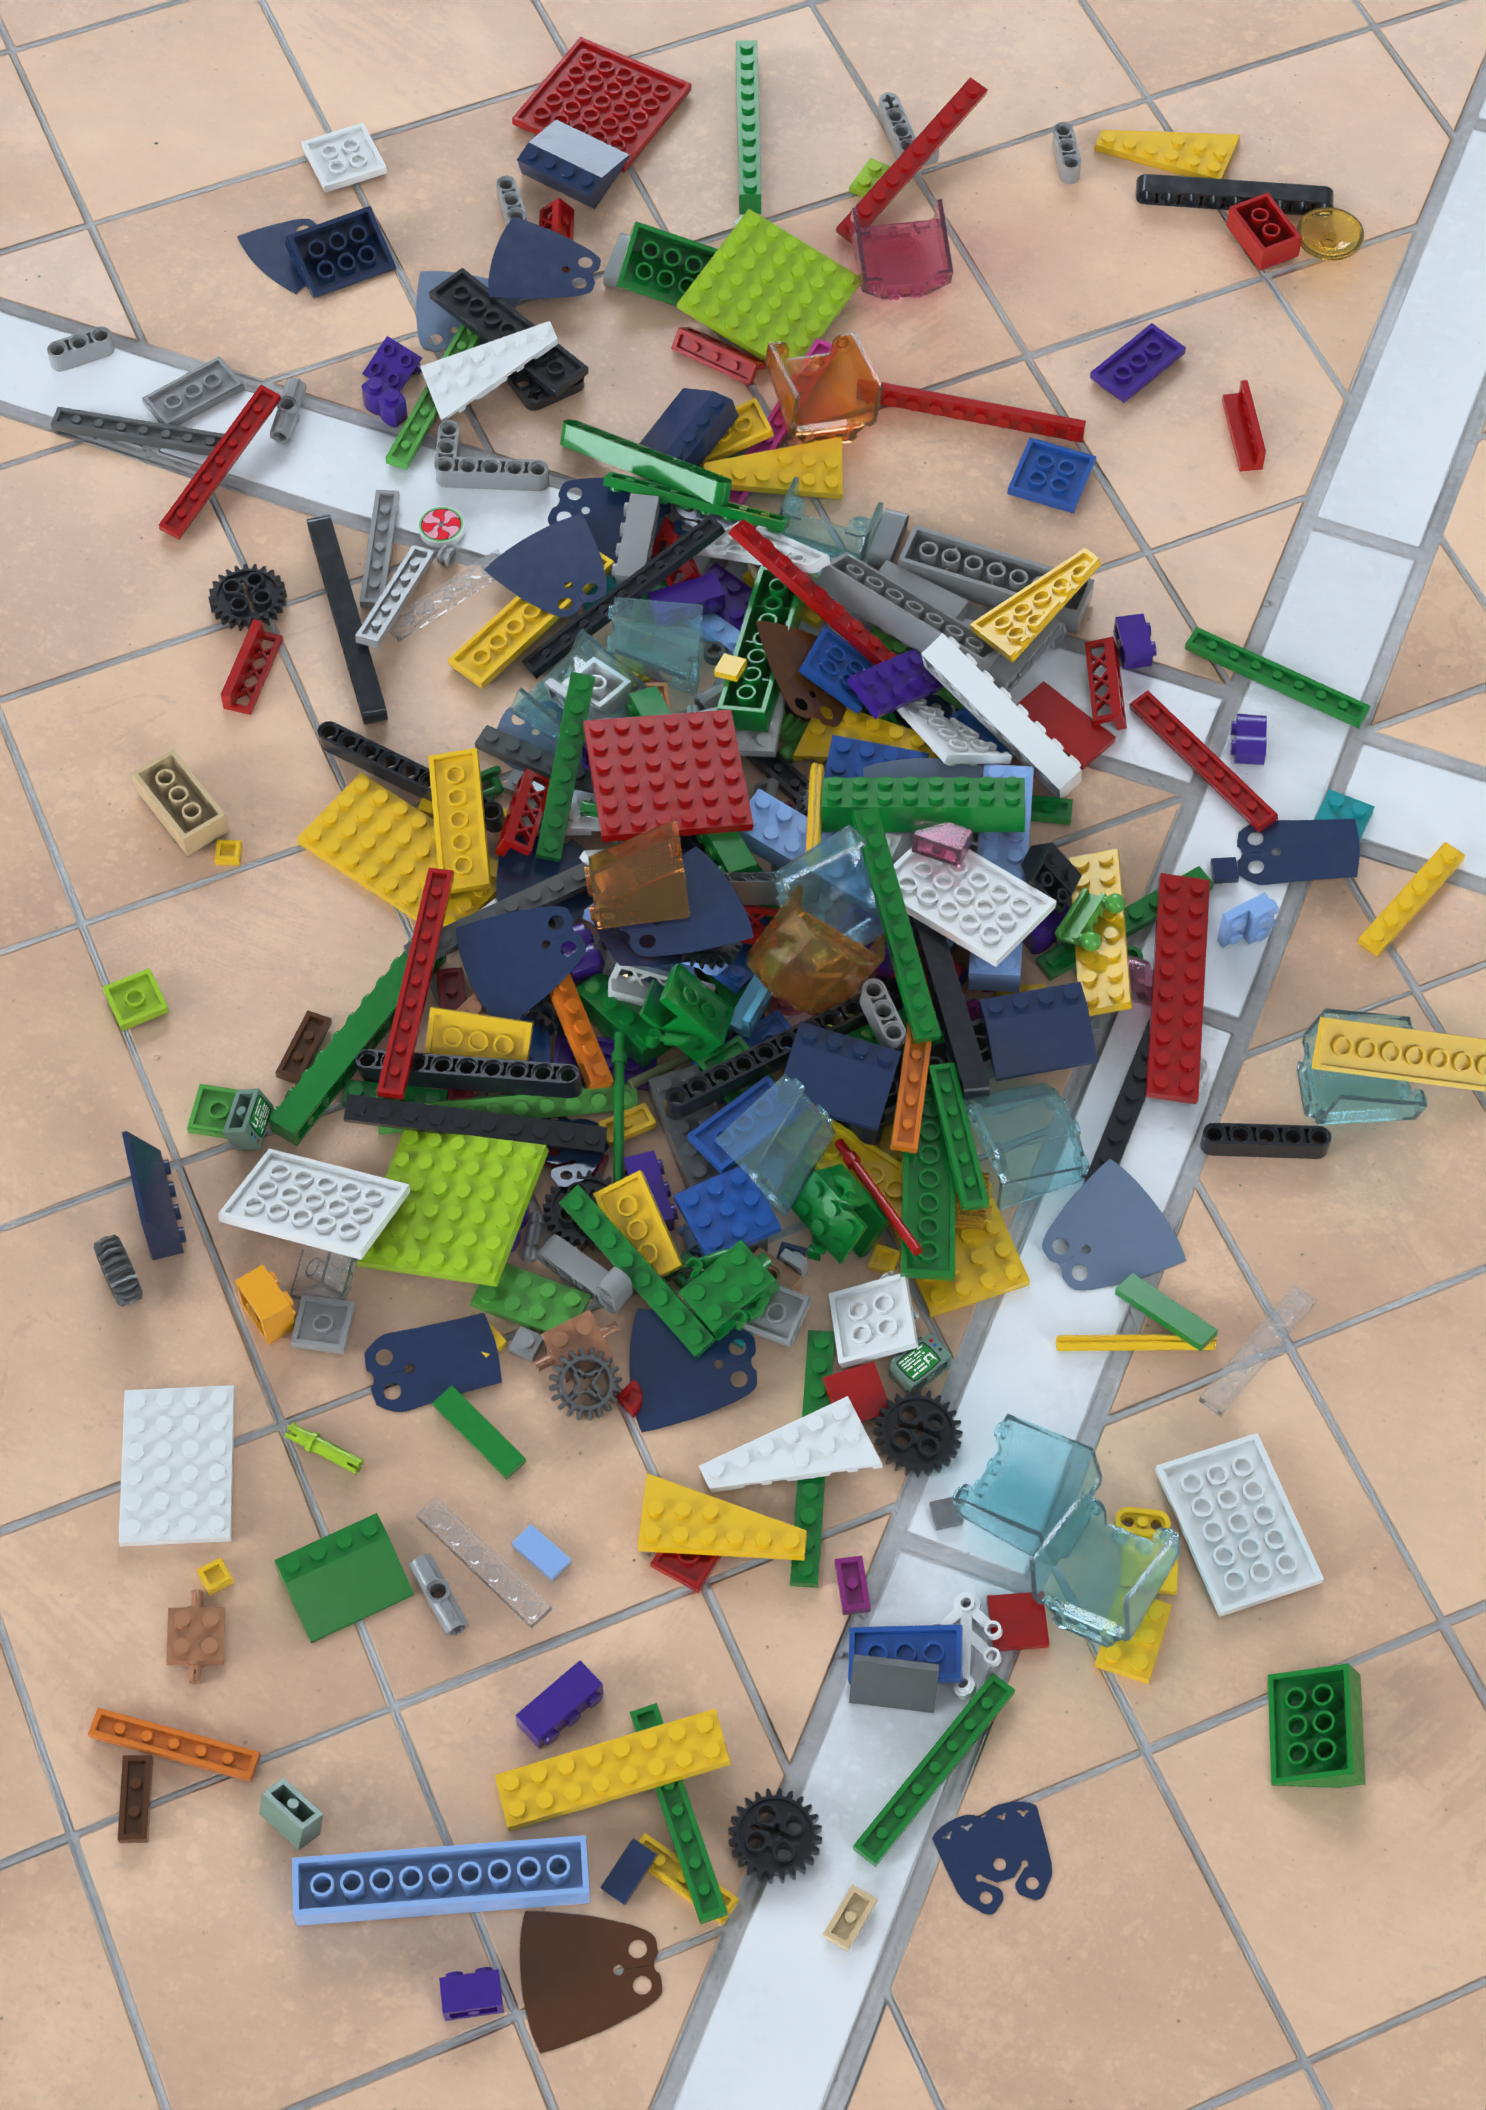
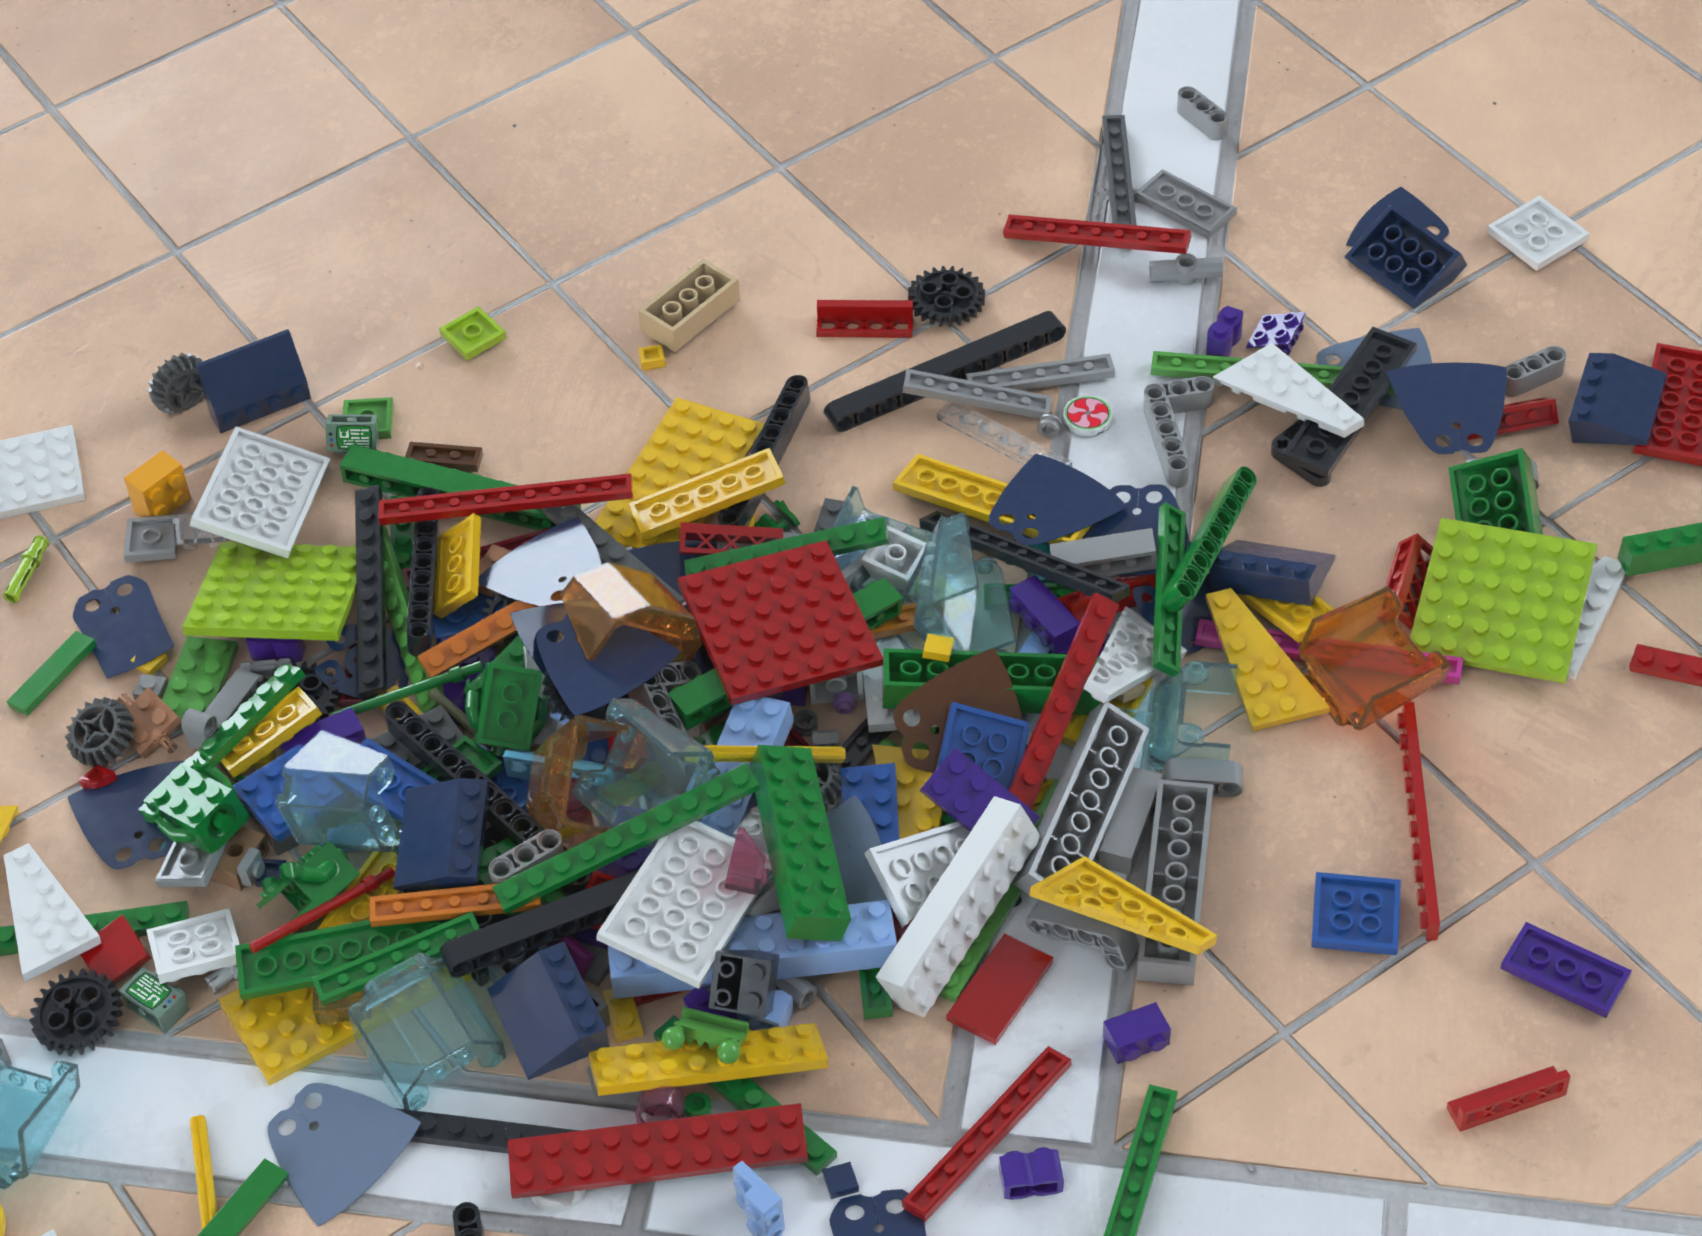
camera: 80 degrees right, 10 degrees down
clear pink windscreen [849,199,953,300] -> none
red fence [1085,636,1127,730] -> none

